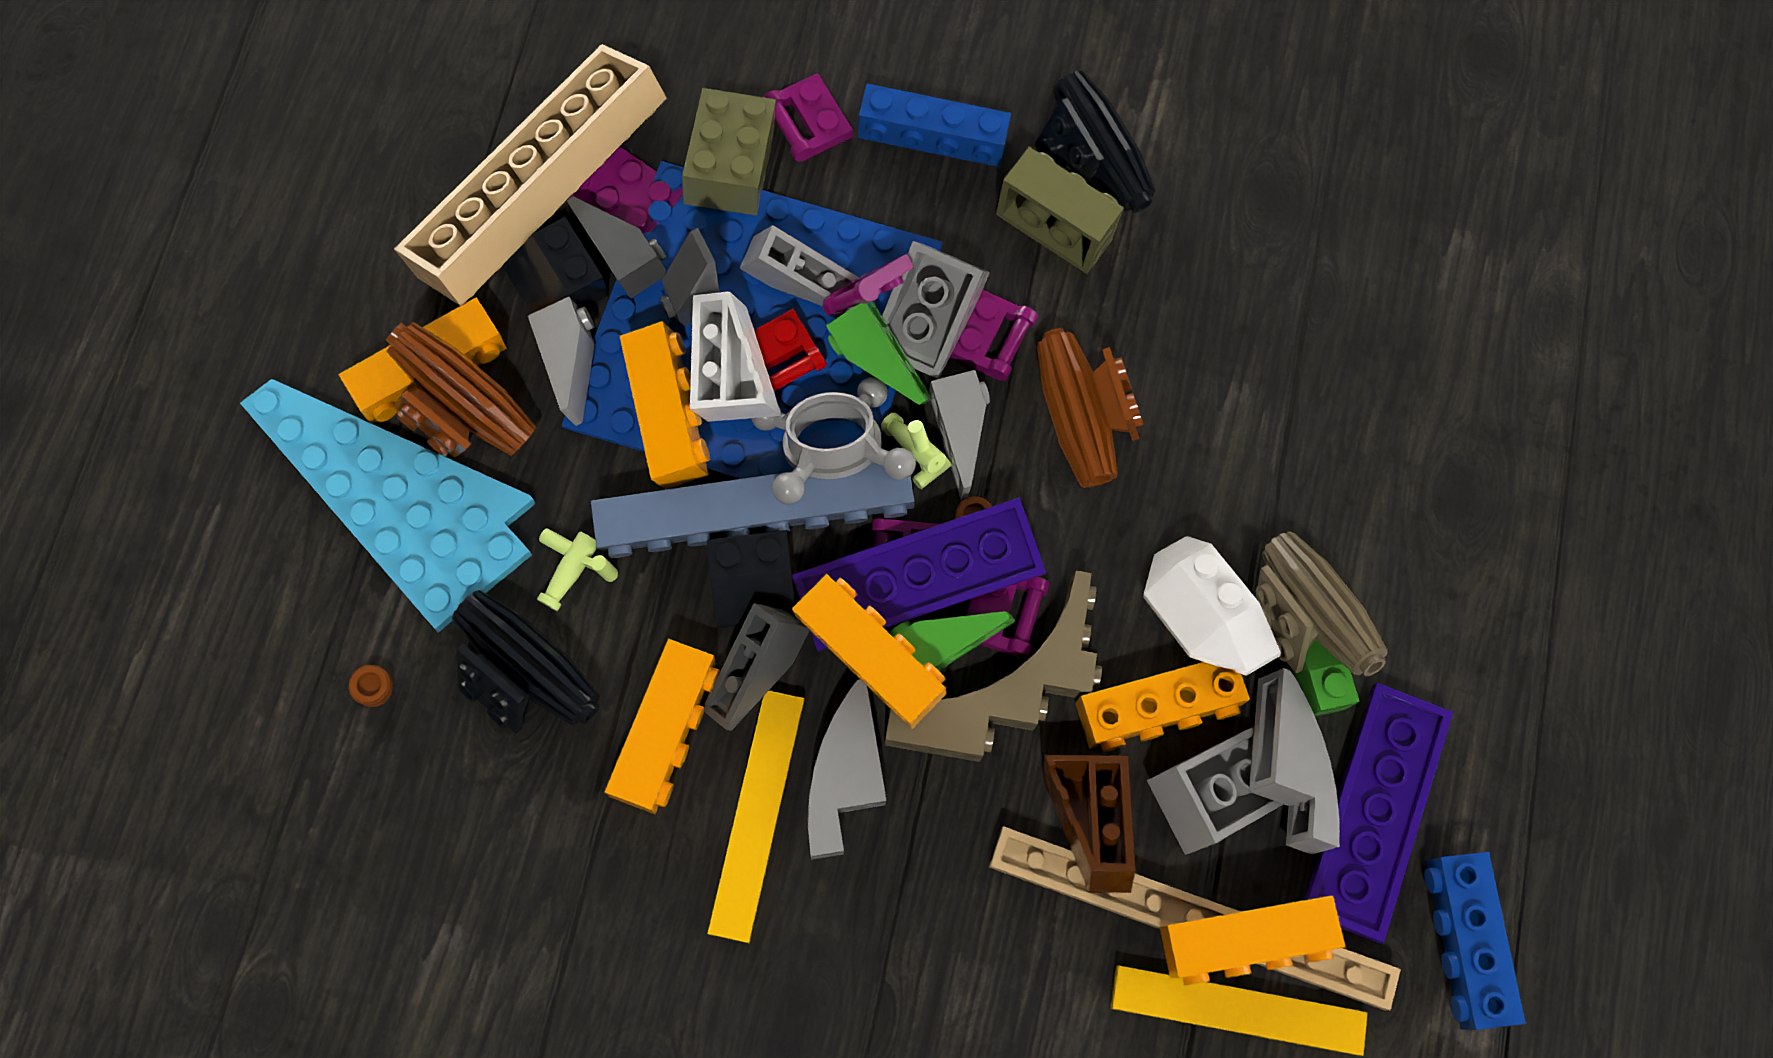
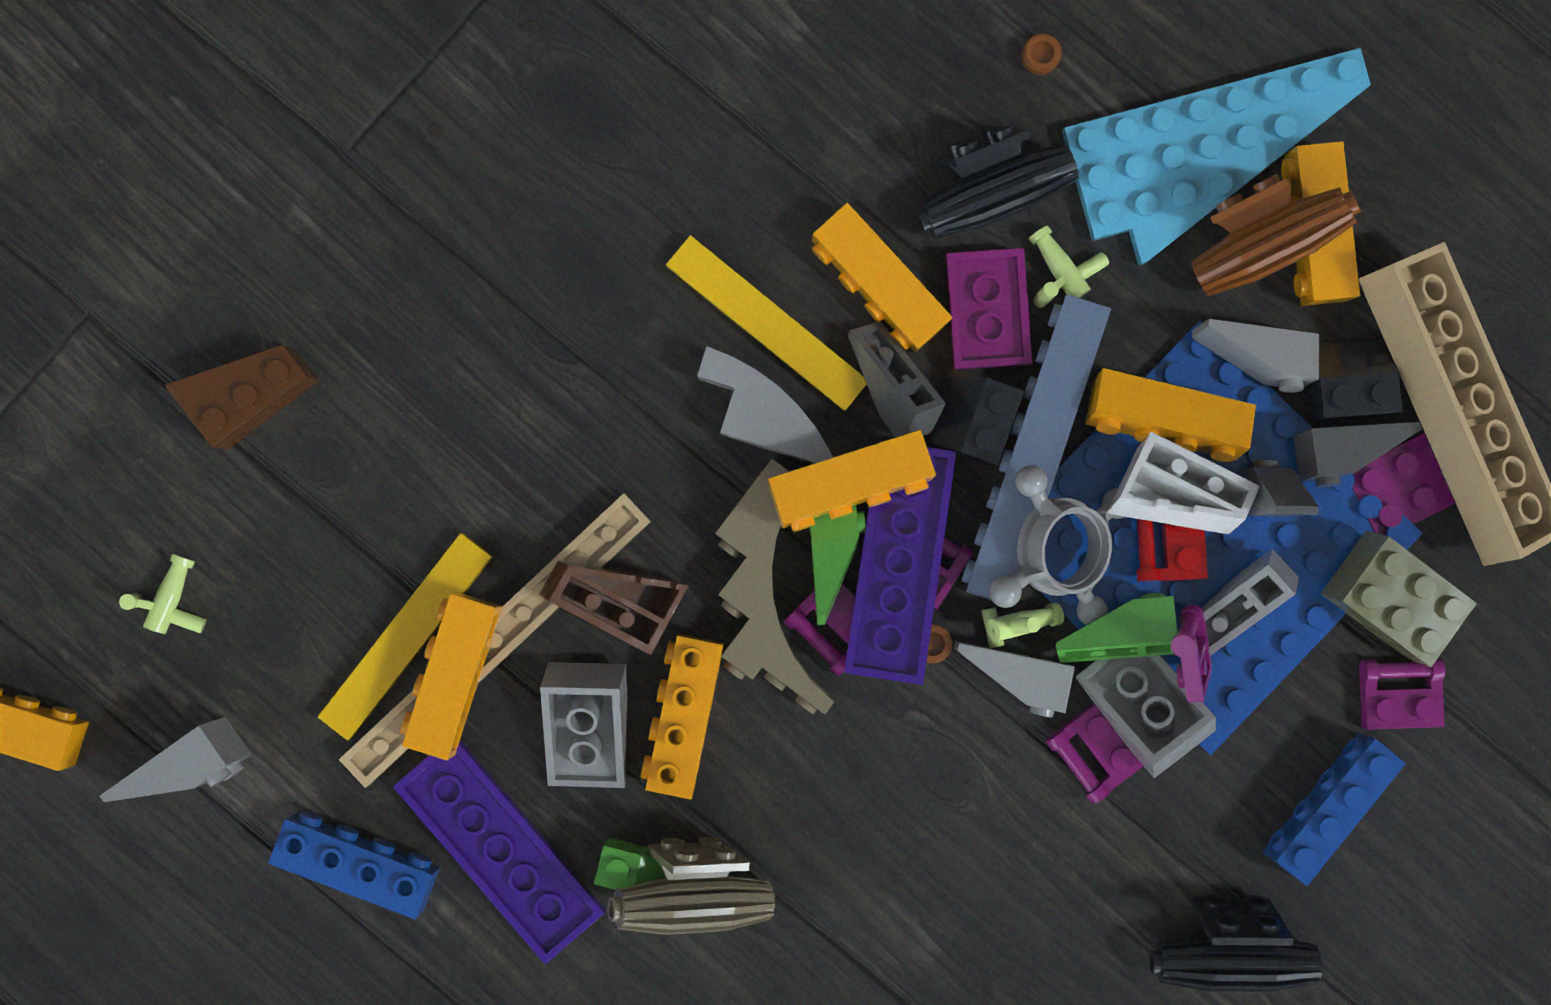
camera: 120 degrees right, 15 degrees up
olive brick [996,147,1124,274] -> none
dark orange plate [1037,328,1143,488] -> none
white wedge [1144,536,1281,676] -> none
light grey slope [1249,668,1339,854] -> none
none -> magenta plate [945,248,1032,370]

